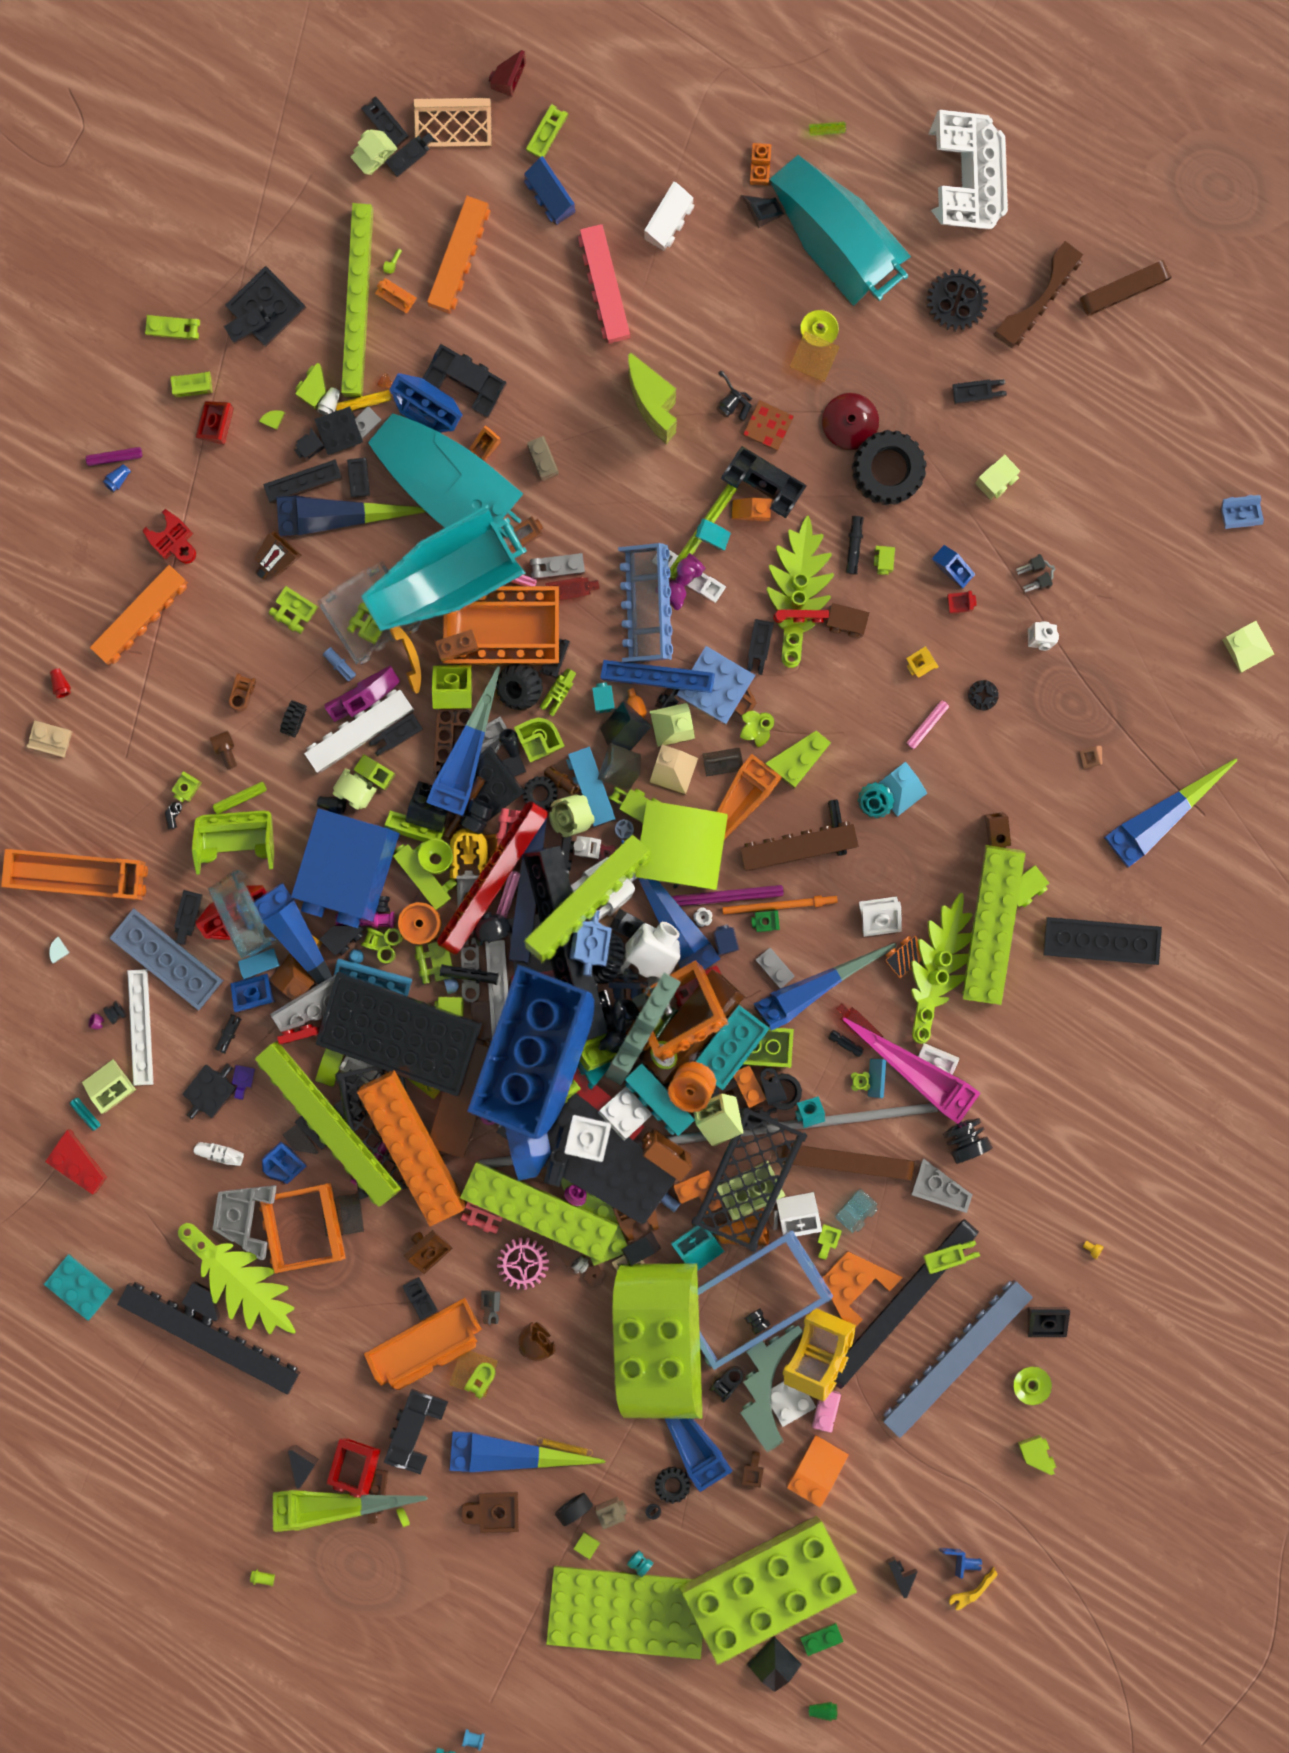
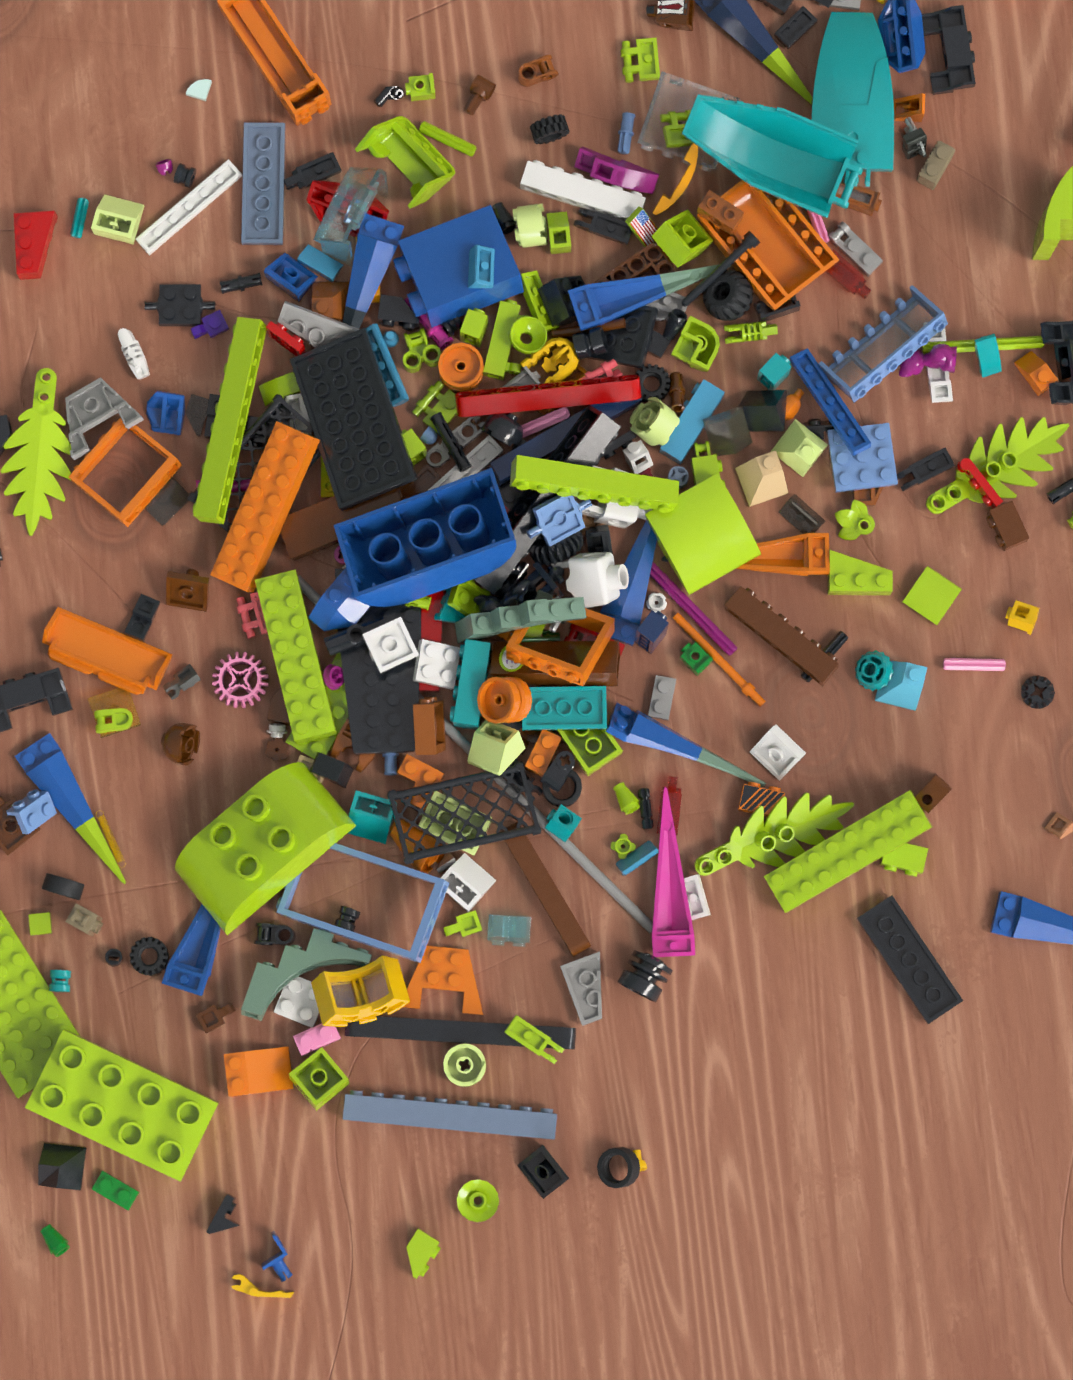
camera: 50 degrees right, 5 degrees down
none -> medium blue bracket [6,789,57,834]
none -> lime brick [289,1047,349,1111]
none -> yellowish green brick [443,1044,486,1087]
none -> lime brick [460,308,488,348]
none -> dark azure slope [468,245,495,288]
none -> black tyre [597,1147,640,1189]
none -> lime cone [613,782,640,815]
none -> tile [625,206,658,247]
none -> black piece [681,231,761,307]
none -> pearl dark grey piece [902,117,927,160]
none -> lime slope [903,566,962,625]

